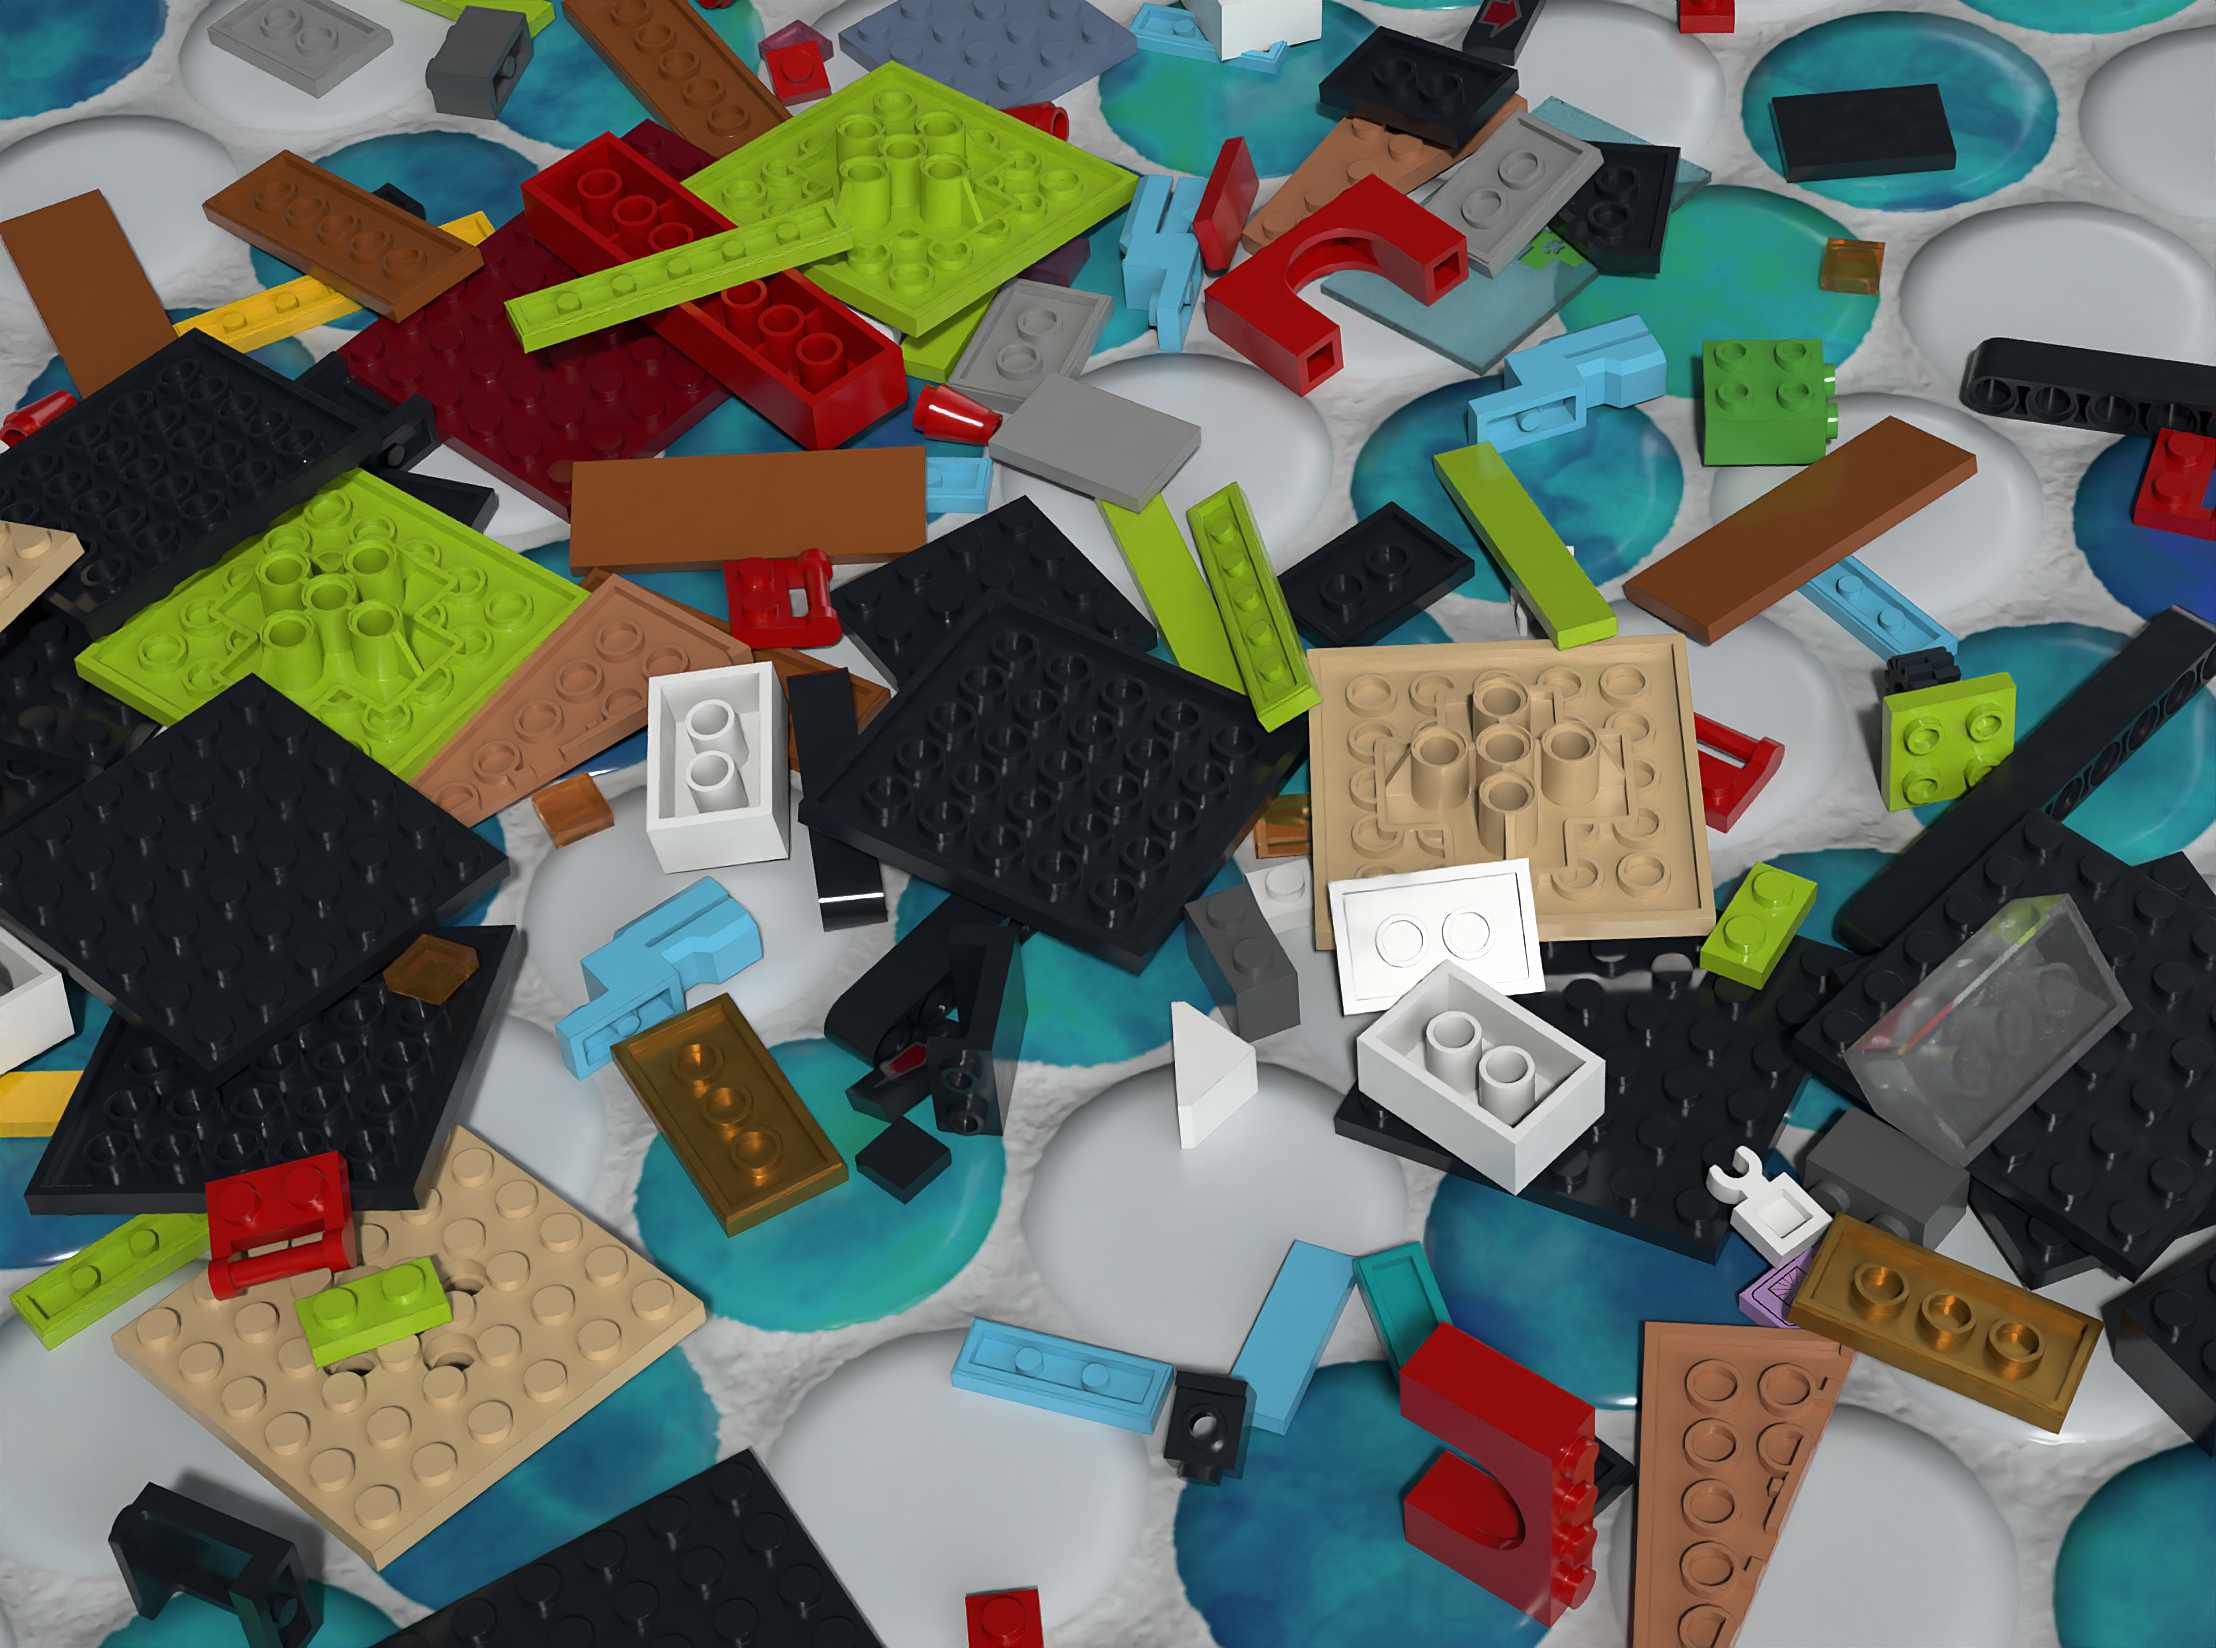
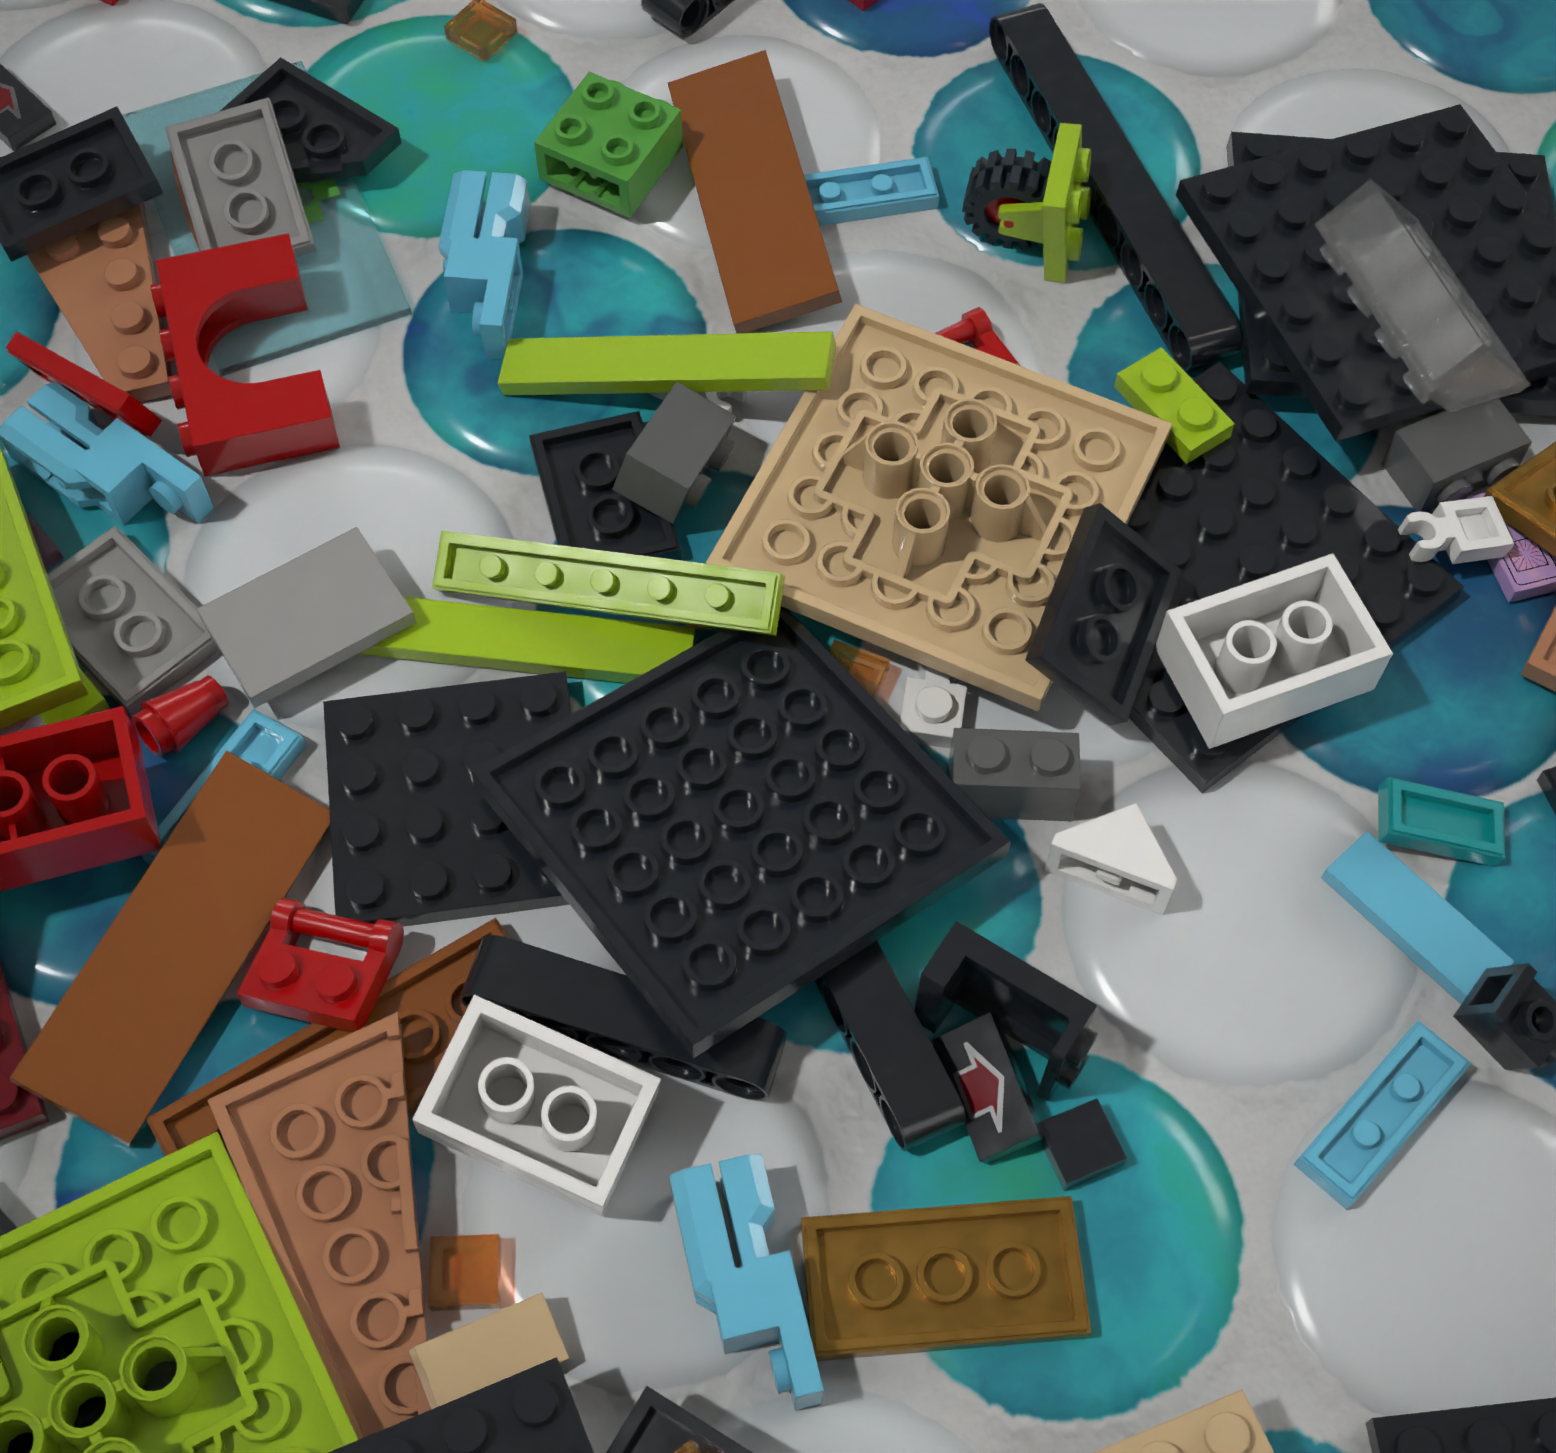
camera: 70 degrees left, 15 degrees up
none -> tan tile [409,1292,569,1409]
none -> dark grey brick [612,382,736,524]

